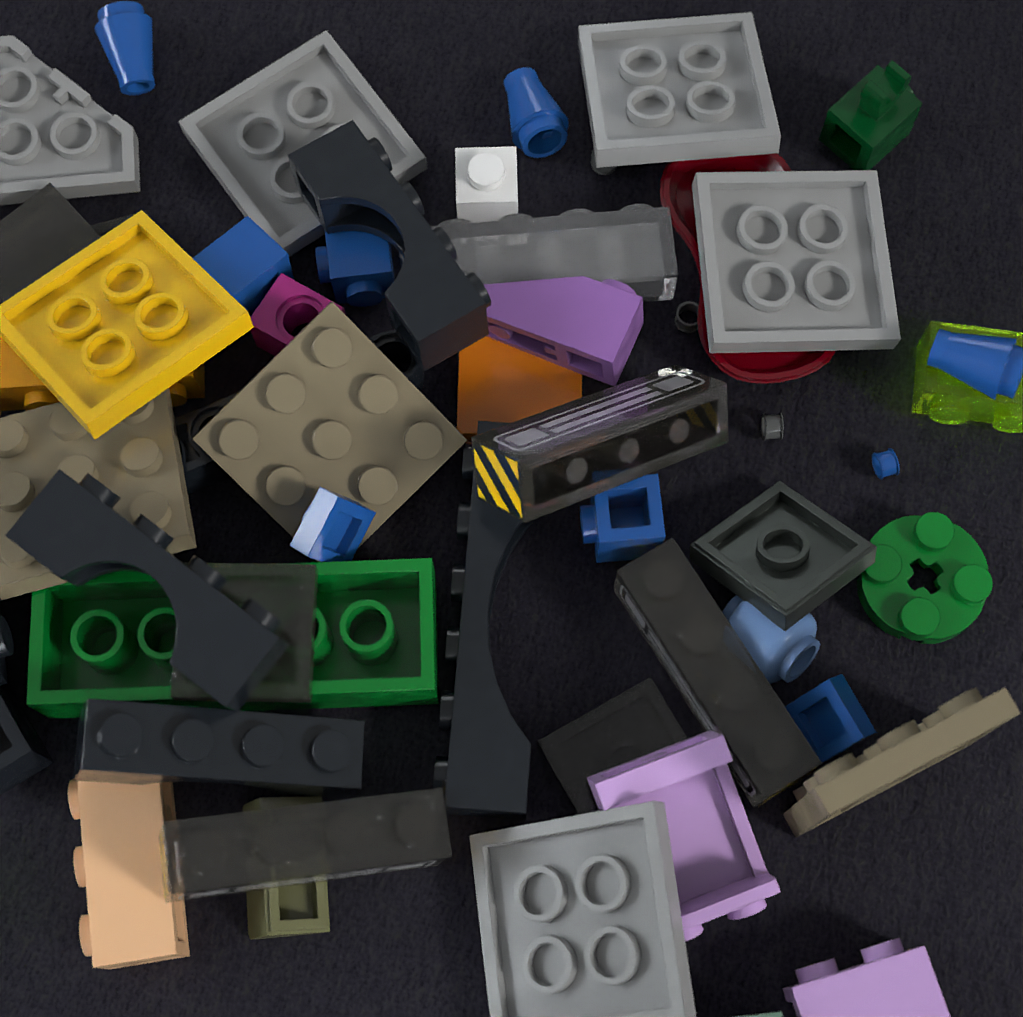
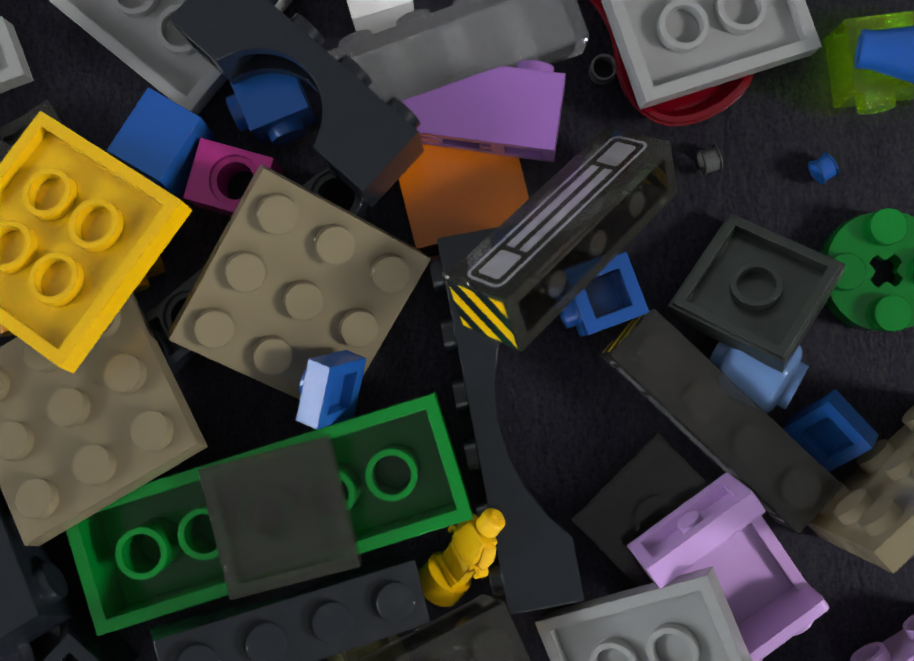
camera: 10 degrees left, 15 degrees up
black arch [5,469,290,711] -> none
none -> yellow piece [418,508,505,607]

